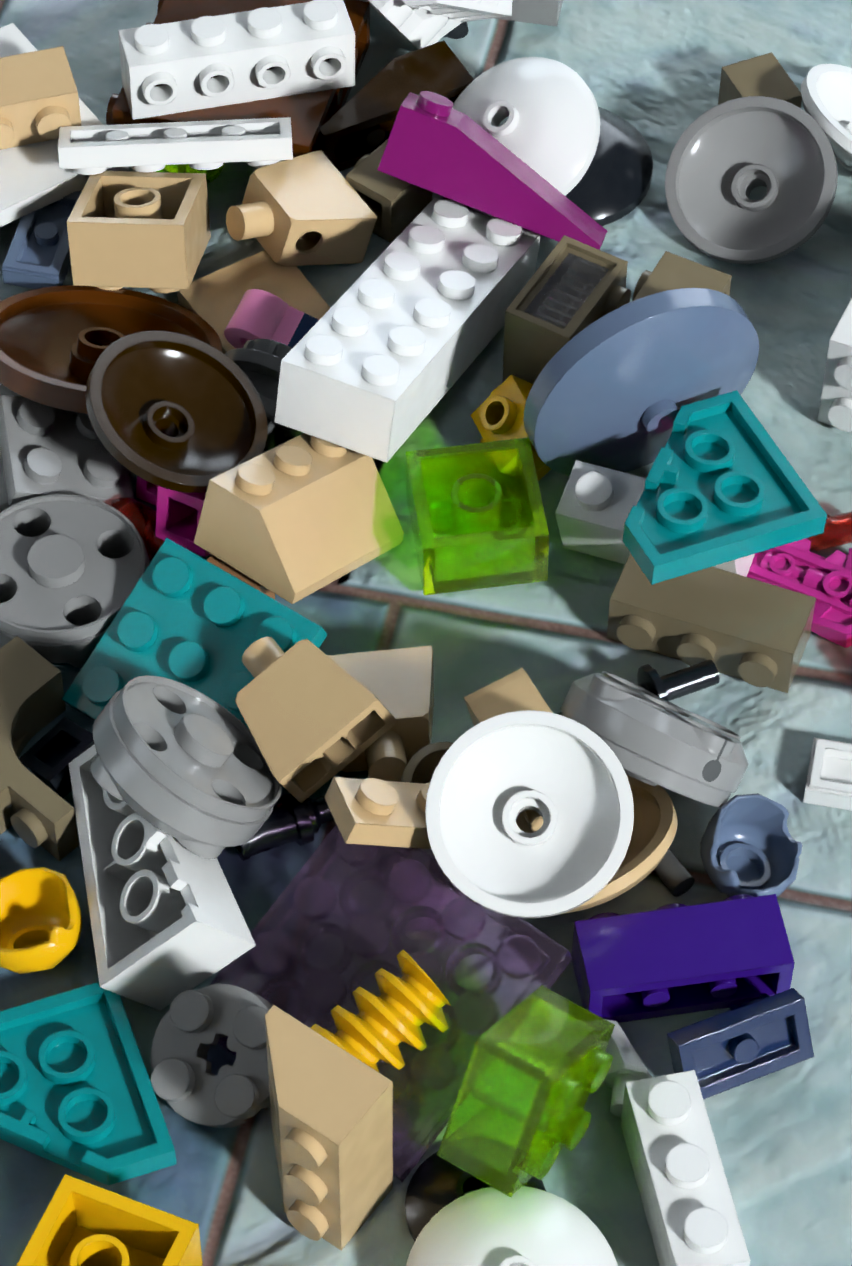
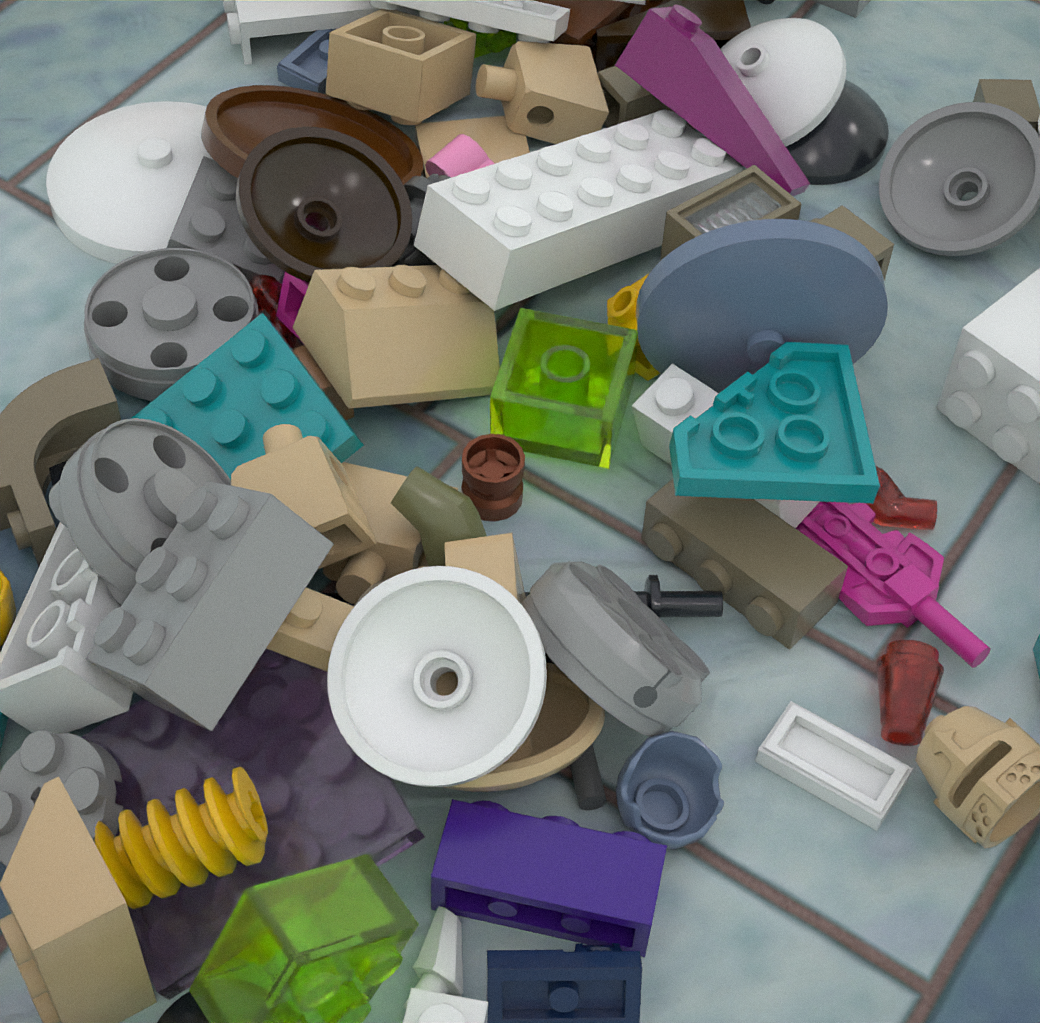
camera: 20 degrees right, 0 degrees up
none -> light grey brick [85,481,334,731]
none -> olive arm [391,466,487,567]
none -> copper wheel [461,434,525,522]

